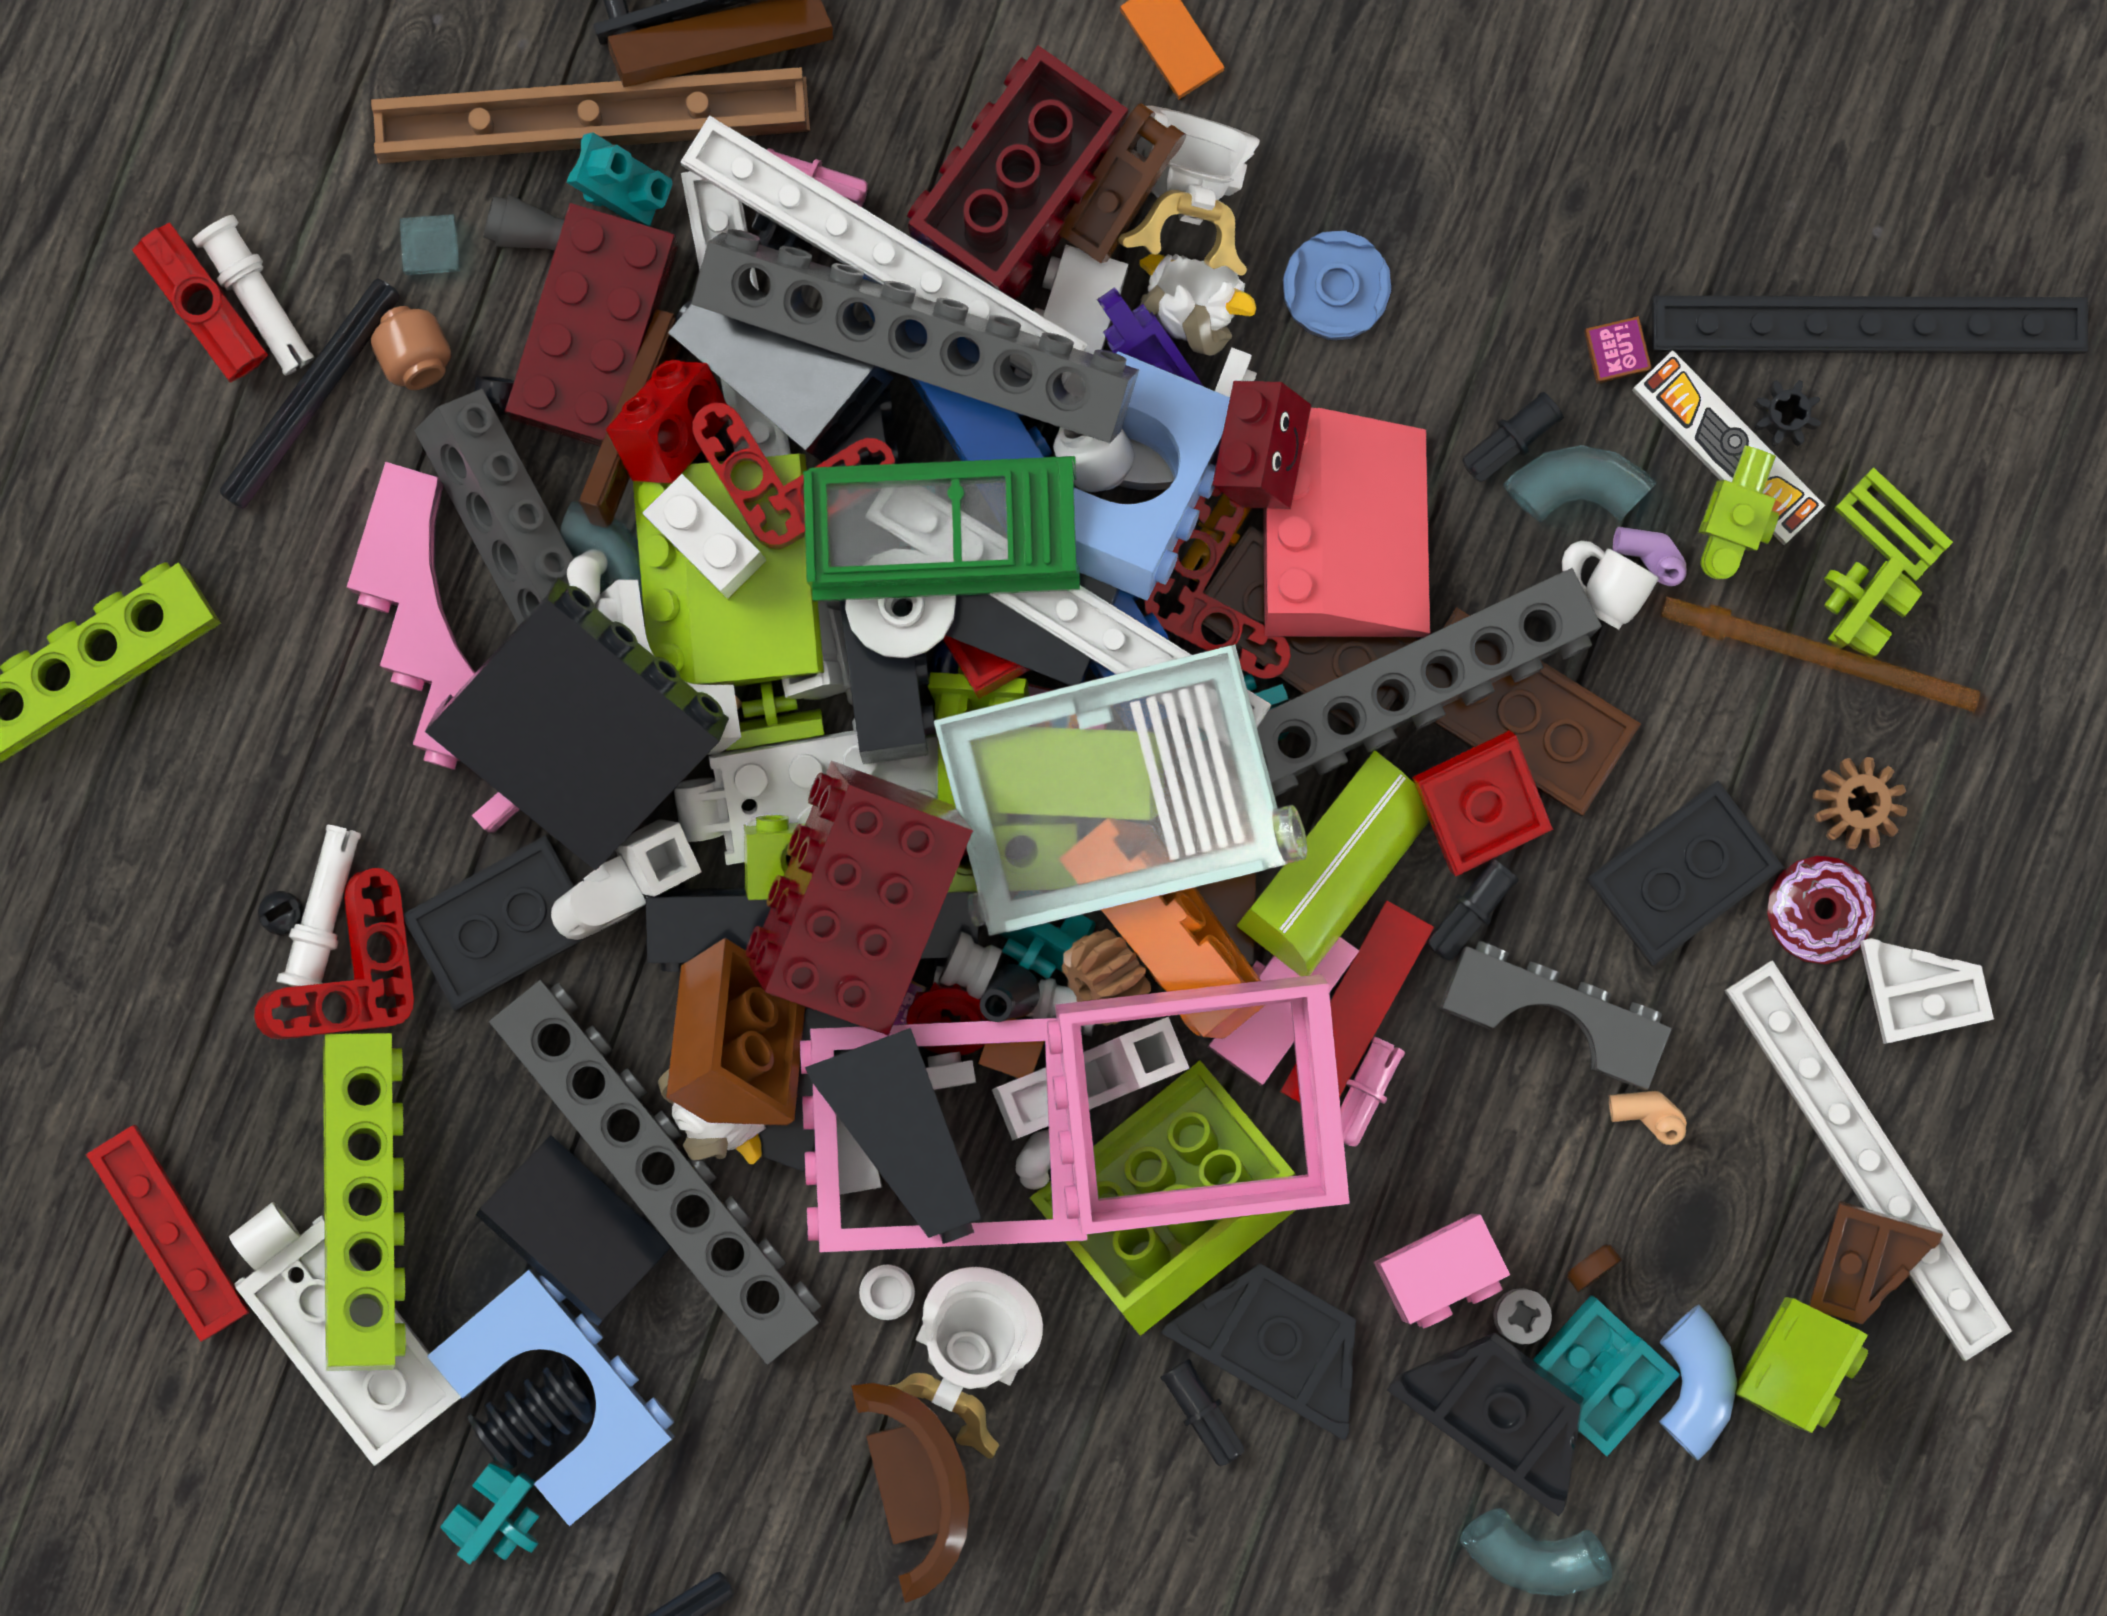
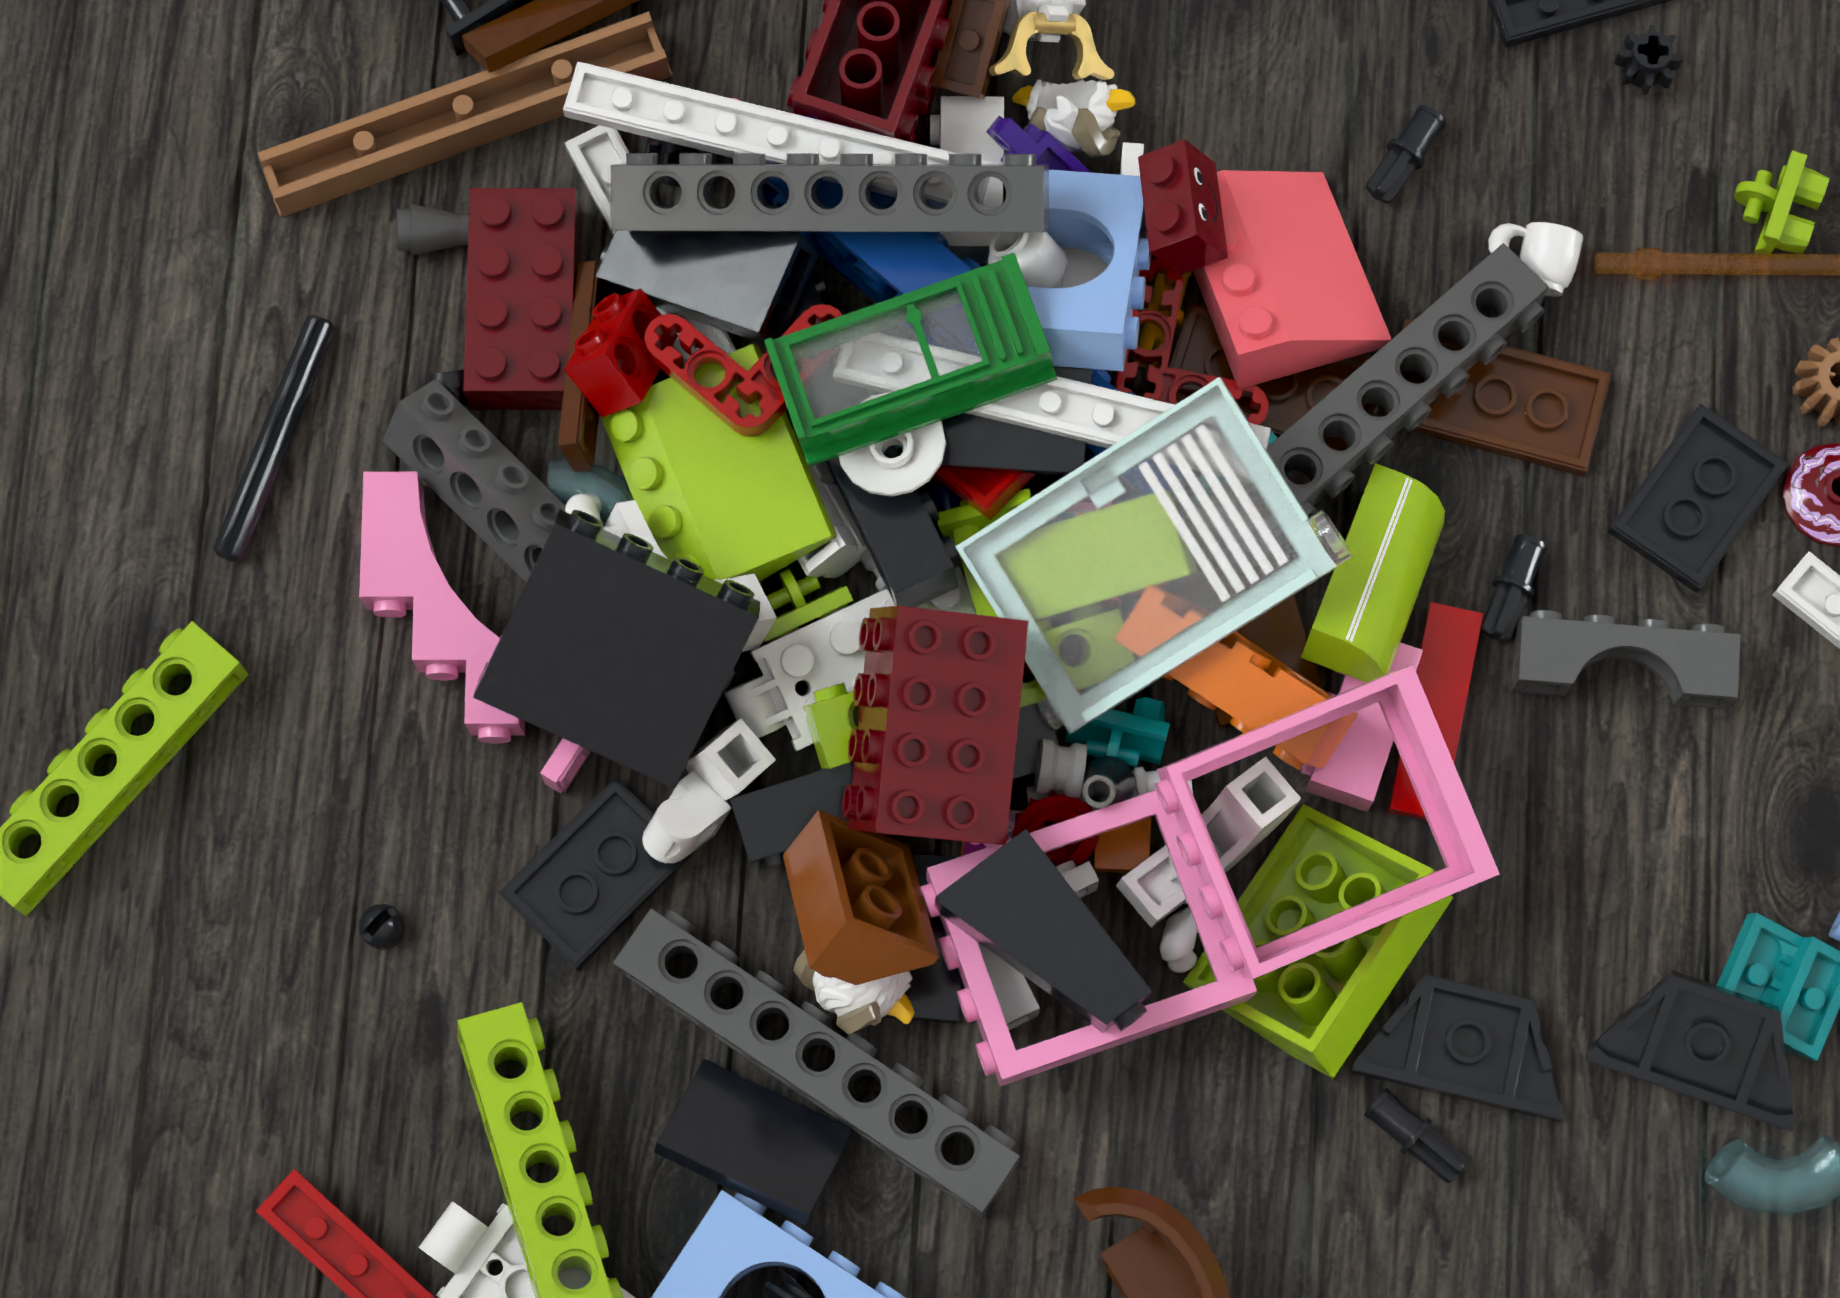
camera: 10 degrees left, 10 degrees down
red piece [132,222,268,383] -> none
white pin [192,215,315,376] -> none
red beam [254,868,414,1040] -> none
white pin [276,825,361,987] -> none
nougat head [371,306,451,390] -> none
clear light blue tile [400,214,459,275] -> none
teal hips [566,132,673,227] -> none
white brick [643,474,766,599] -> none
white tile [859,1264,915,1320] -> none
white helmet [888,1267,1043,1458] -> none
medium nougat gear [1062,929,1151,1026] -> none
medium blue tile [1283,231,1391,340] -> none
bright pink axle [1340,1037,1405,1147] -> none
bright pink brick [1374,1214,1510,1329] -> none
red tile [1412,730,1553,876] -> none
light grey wheel [1493,1288,1552,1344] -> none
clear light blue cylinder [1503,445,1657,522] -> none
reddish brown tile [1567,1244,1622,1293] -> none
tile [1584,316,1652,384] -> none
light nougat arm [1609,1091,1687,1145] -> none
lavender arm [1613,527,1687,586] -> none
tile [1632,350,1825,545] -> none
lime piece [1698,445,1779,579] -> none
lime tile [1834,467,1953,583] -> none

